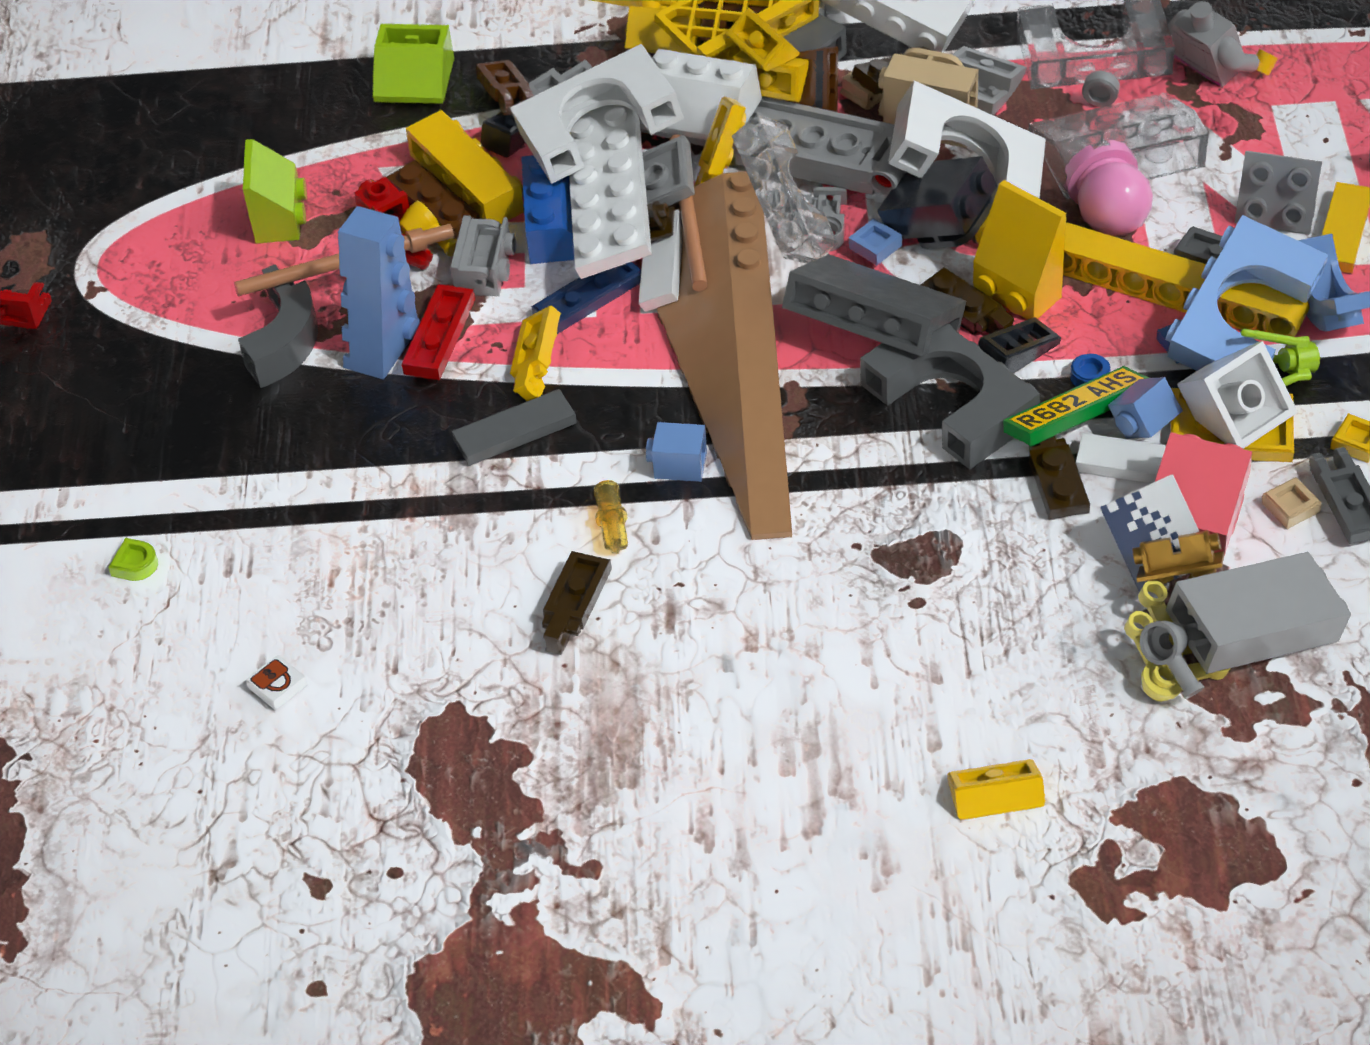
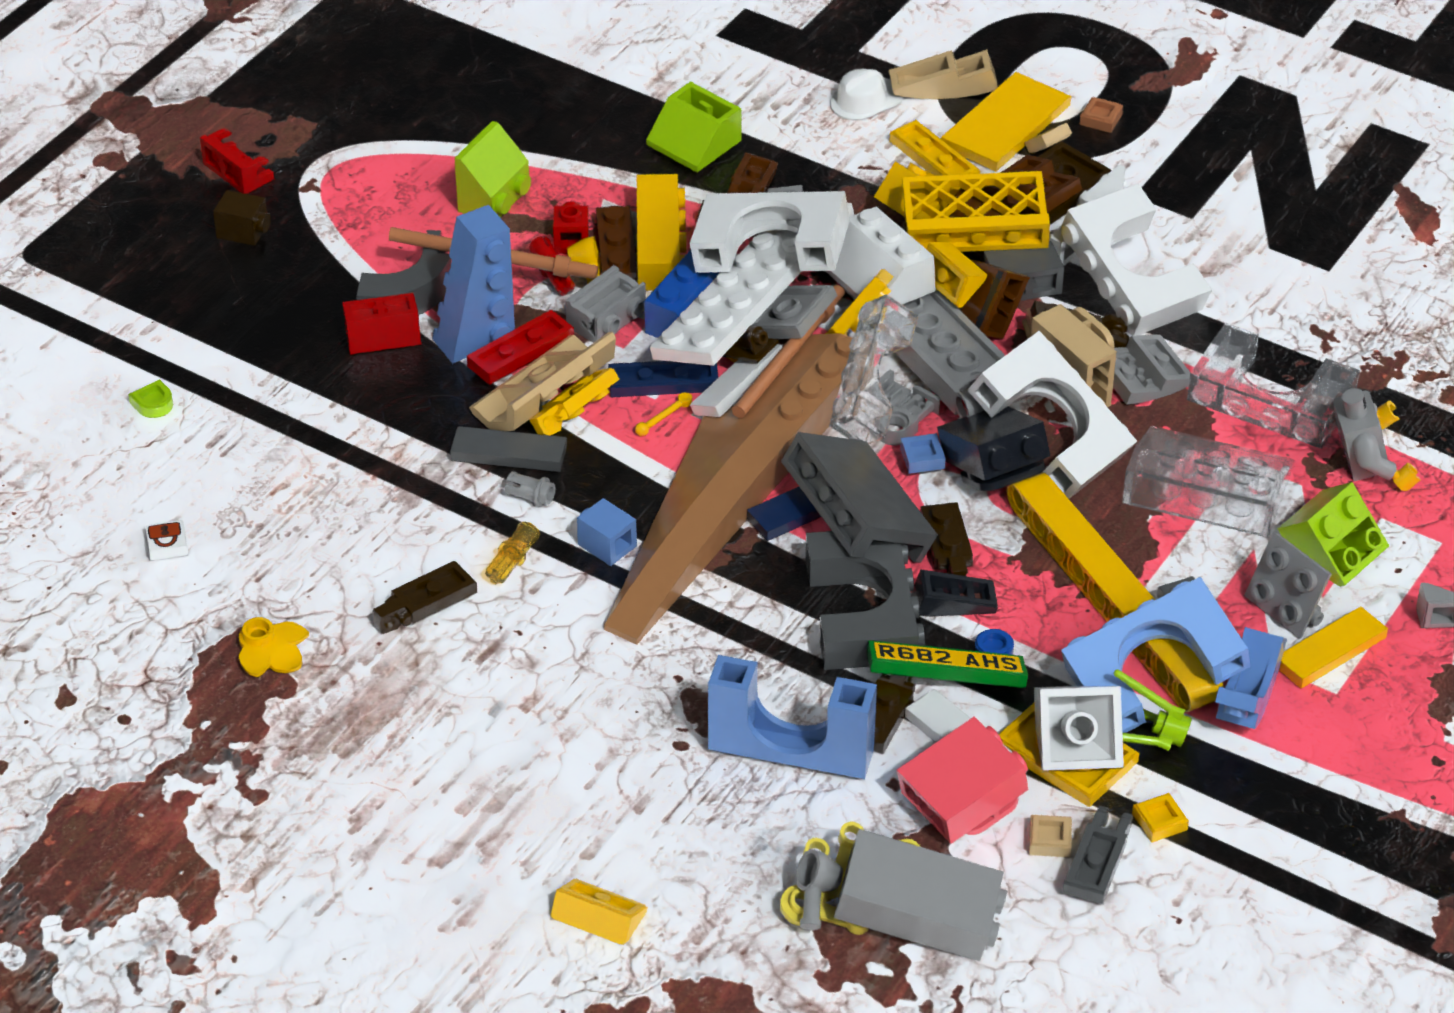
camera: 30 degrees right, 5 degrees down
yellow slope [725,7,800,72] -> none
yellow slope [973,180,1066,320] -> none
bright pink tile [1064,140,1153,236] -> none
light grey tile [1082,71,1120,107] -> none
sticker [1100,474,1200,592] -> none
medium blue brick [1108,377,1183,439] -> none
pearl gold hinge [1133,530,1224,584] -> none
none -> dark brown brick [213,190,271,246]
none -> yellow plate [239,617,309,677]
none -> red hinge [342,293,421,354]
none -> tan piece [469,332,616,431]
none -> light grey pin [505,471,556,507]
none -> yellow hinge [635,393,692,437]
none -> medium blue arch [708,655,877,779]
none -> dark blue tile [747,487,821,541]
none -> lime slope [1277,482,1389,587]

